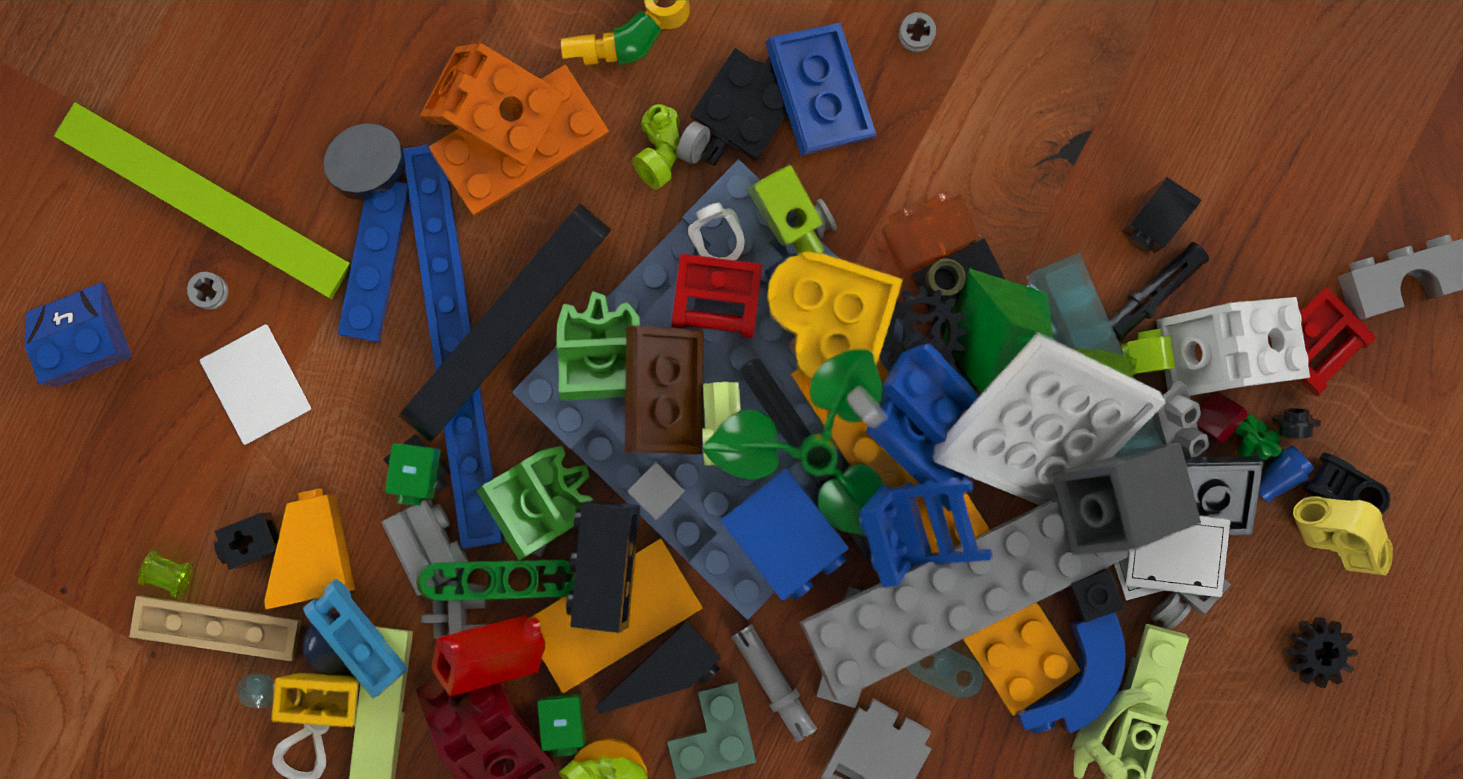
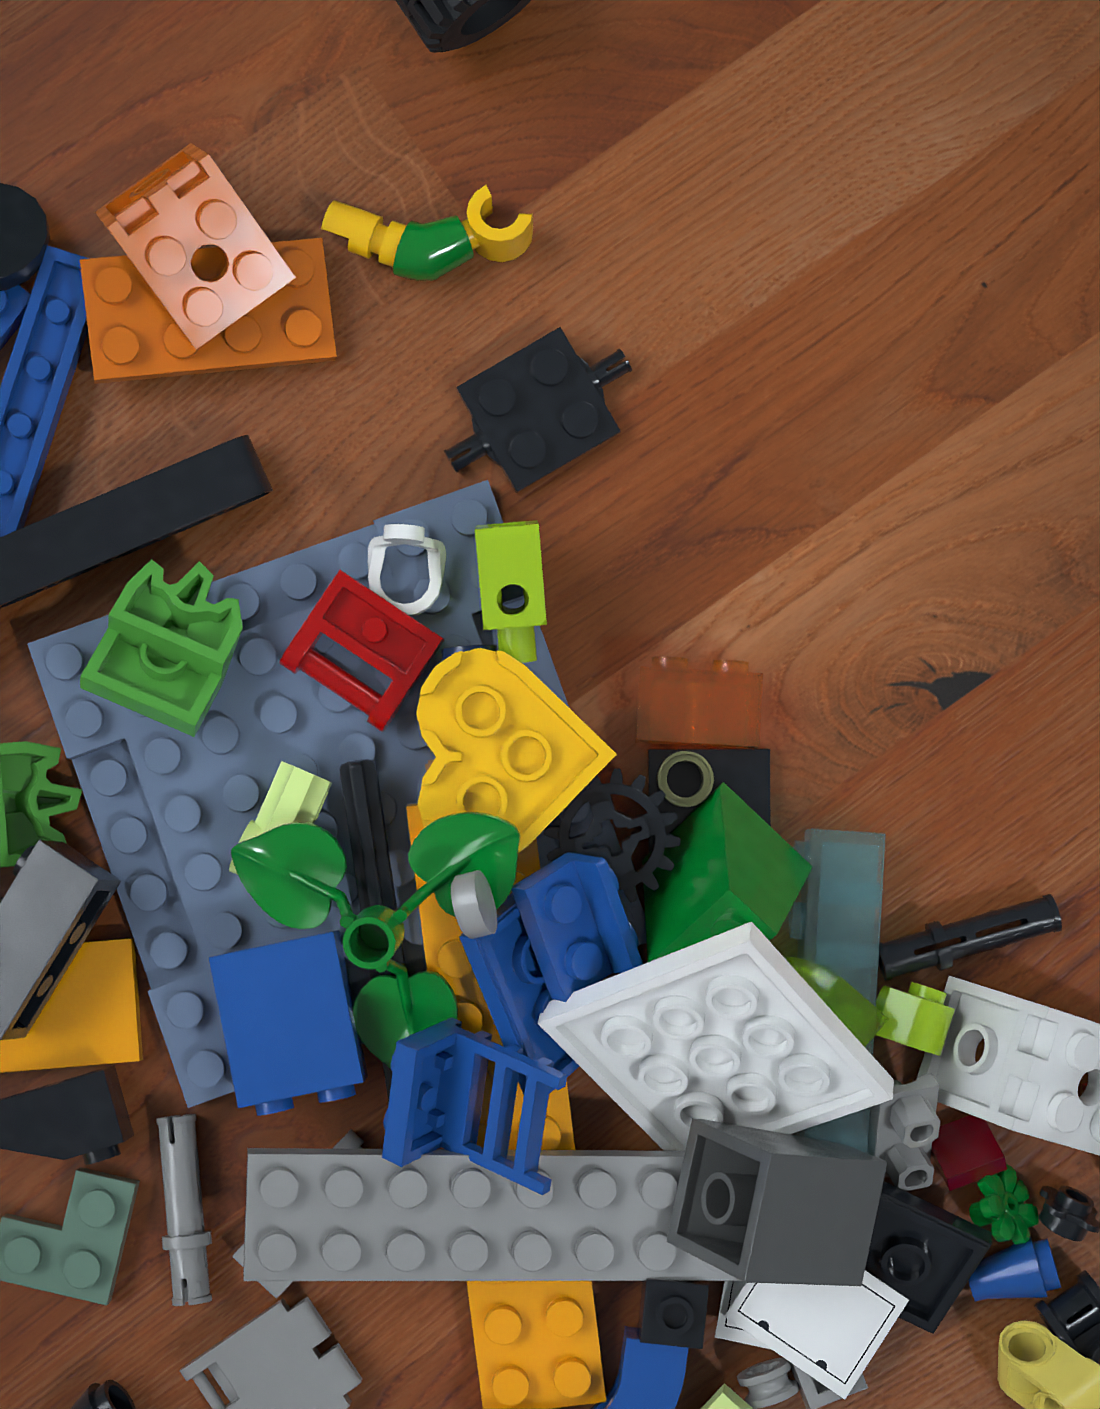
camera: 30 degrees right, 0 degrees up
reddish brown tile [625,325,703,455] -> none
light grey tile [627,462,686,521] -> none
lime arm [632,104,680,190] -> none
light grey tile [677,121,710,164] -> none
blue tile [765,22,876,156] -> none
light grey bush [814,198,837,240] -> none
light grey bush [899,12,936,52] -> none
clear light blue plate [906,647,983,698] -> none
black slope [1122,177,1202,253] -> none

